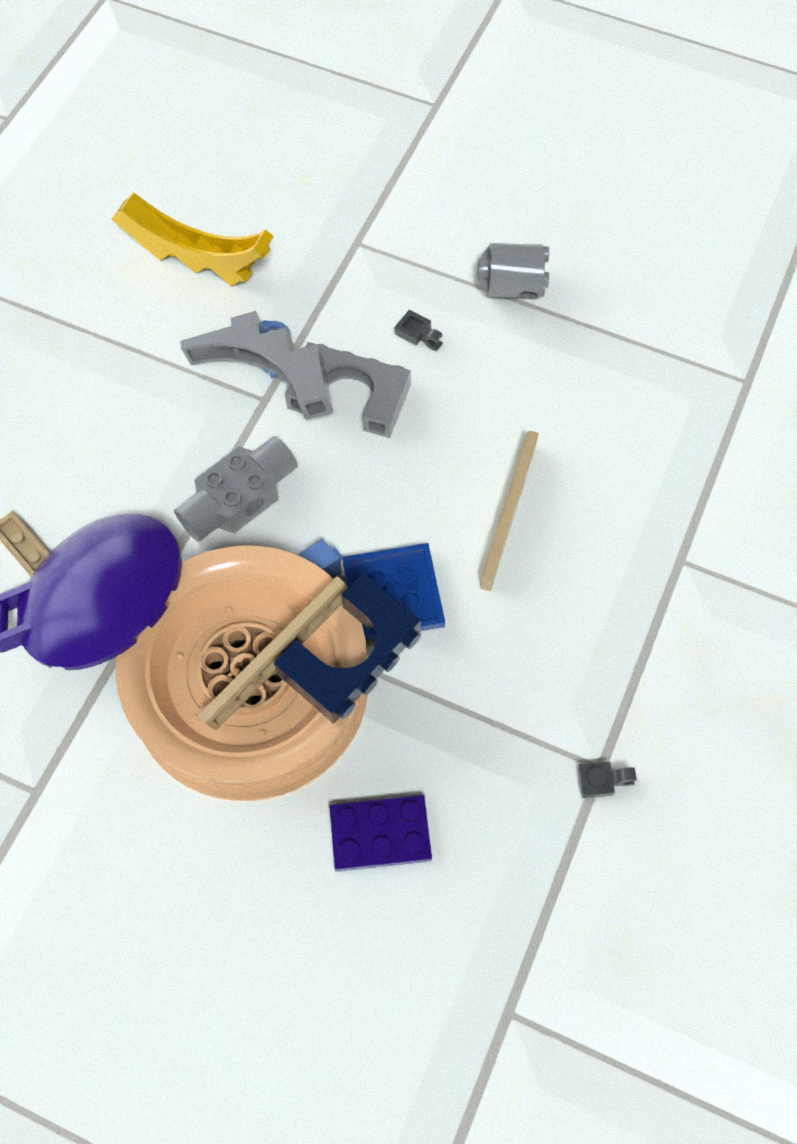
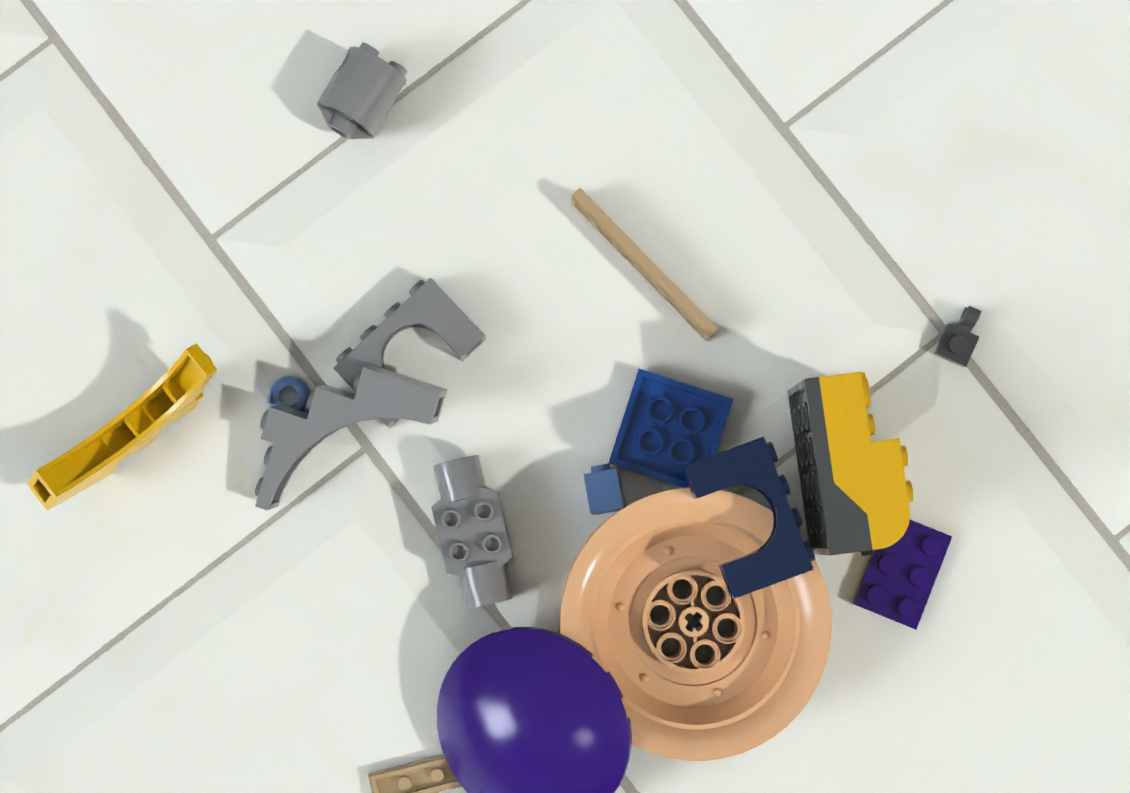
camera: 60 degrees left, 20 degrees up
tan tile [198,576,348,730] -> none
dark grey plate [394,309,443,351] -> none
none -> piece [787,372,913,556]

